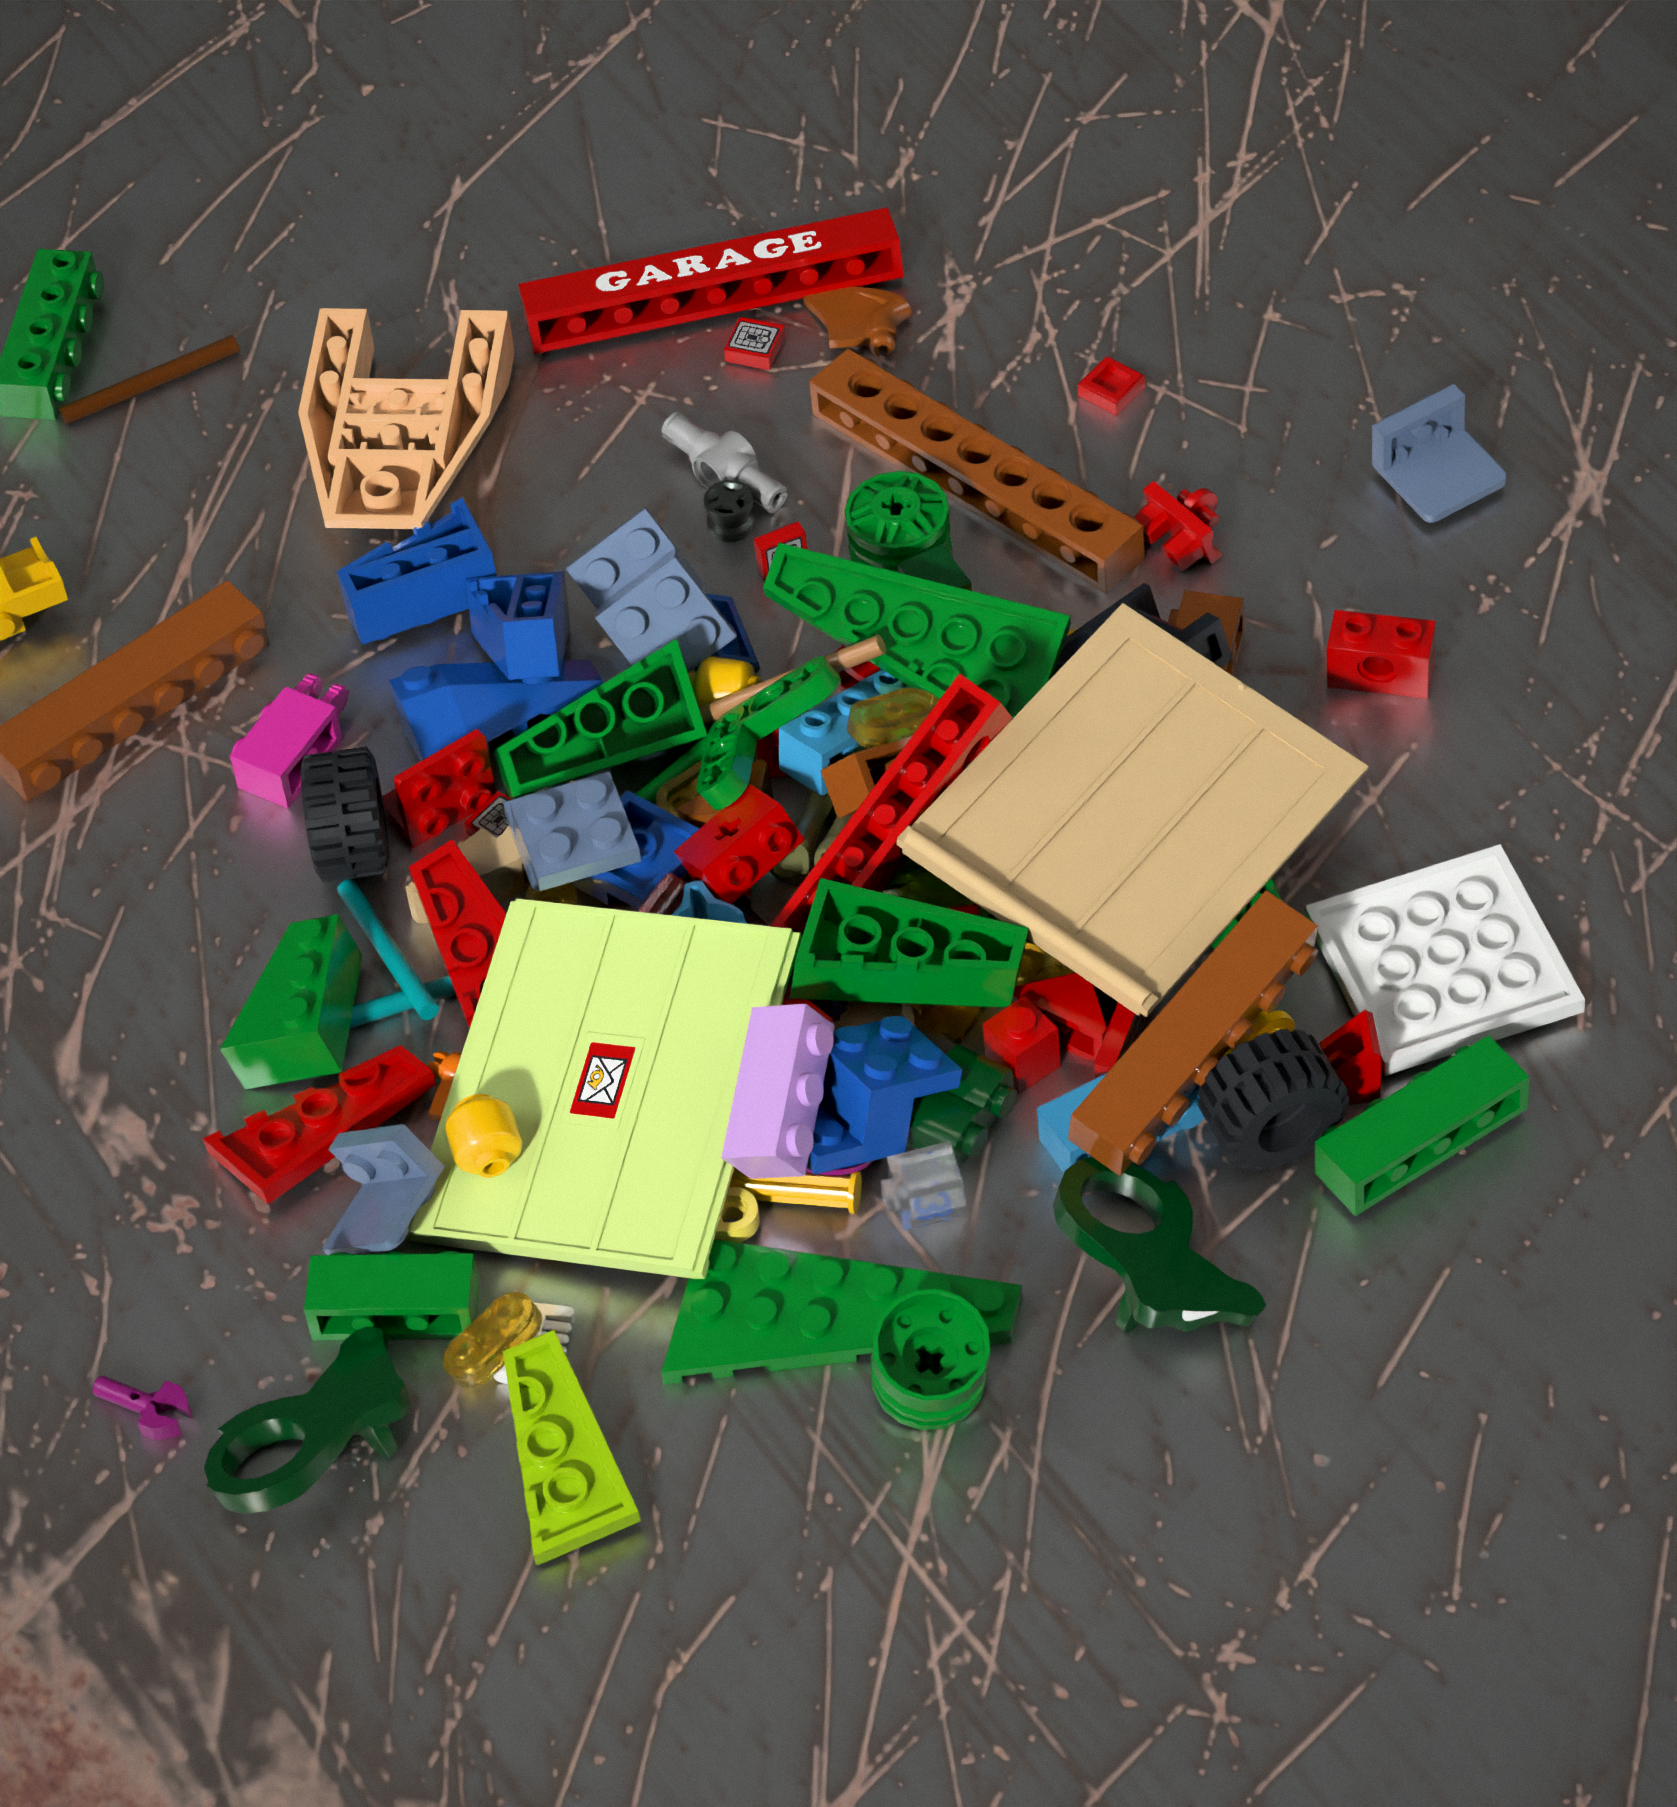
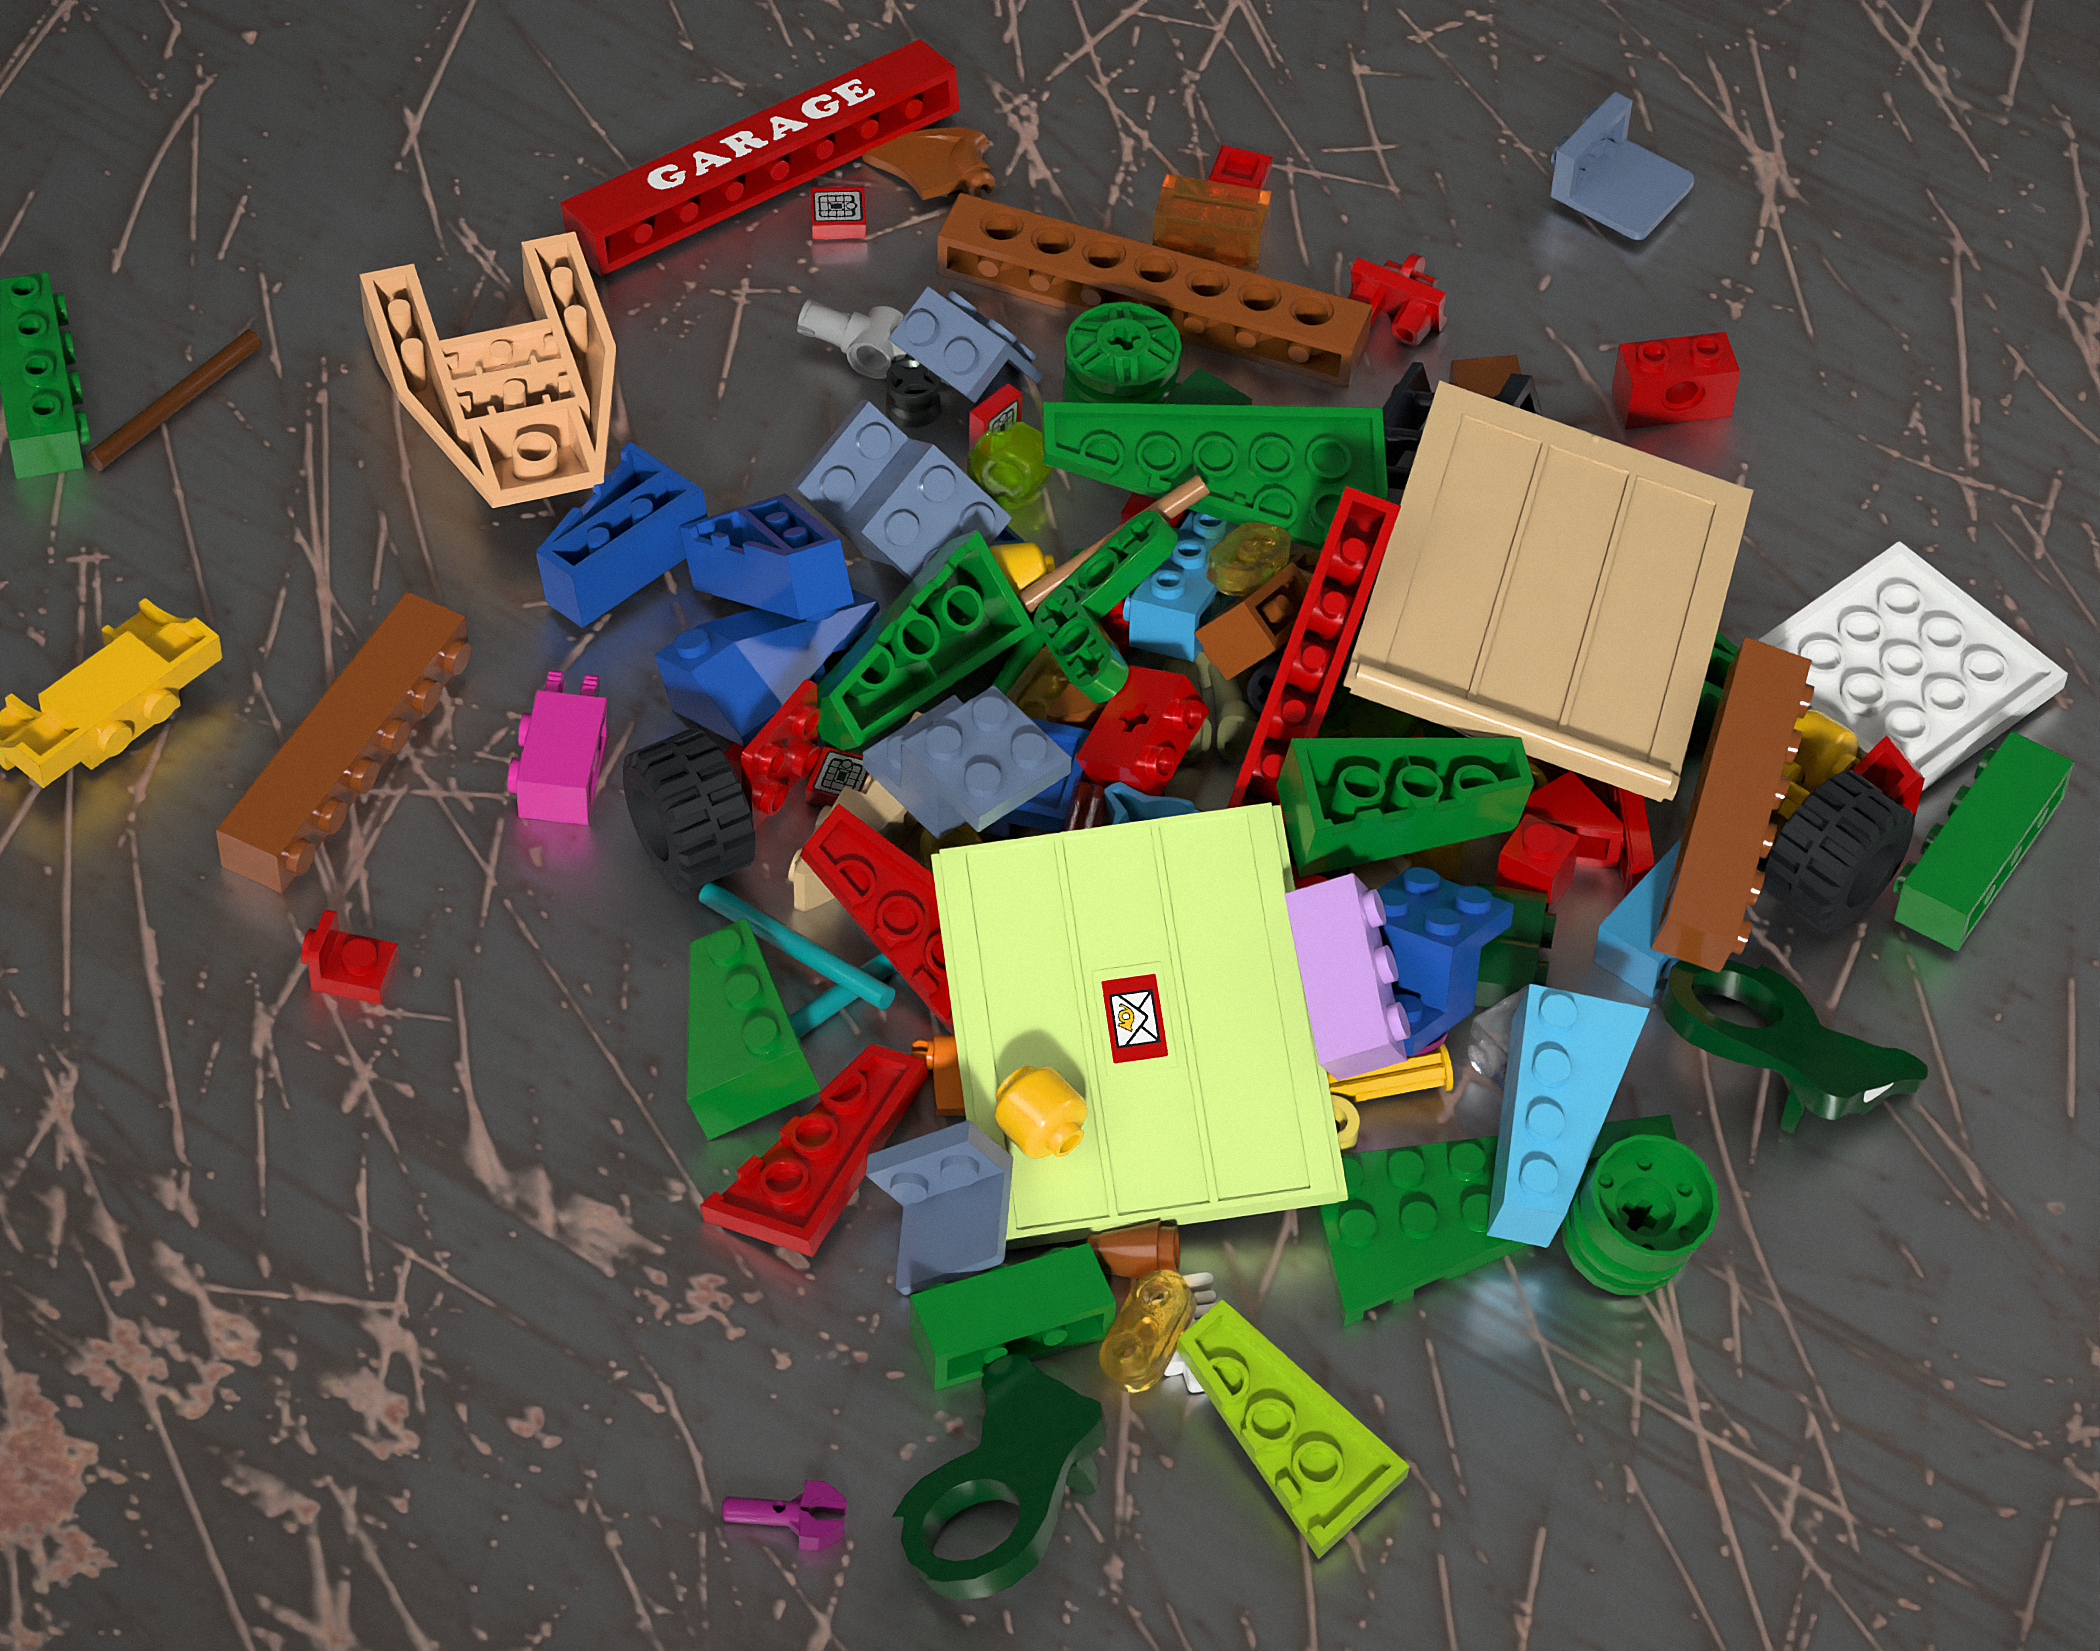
camera: 30 degrees left, 0 degrees up
none -> red bracket [301,909,399,1005]
none -> sand blue bracket [888,286,1044,403]
none -> clear neon green hair [966,421,1053,511]
none -> dark orange cone [1087,1220,1180,1283]
none -> clear orange brick [1152,173,1272,269]
none -> medium azure wedge [1487,984,1650,1248]
none -> yellow head [1793,709,1860,793]

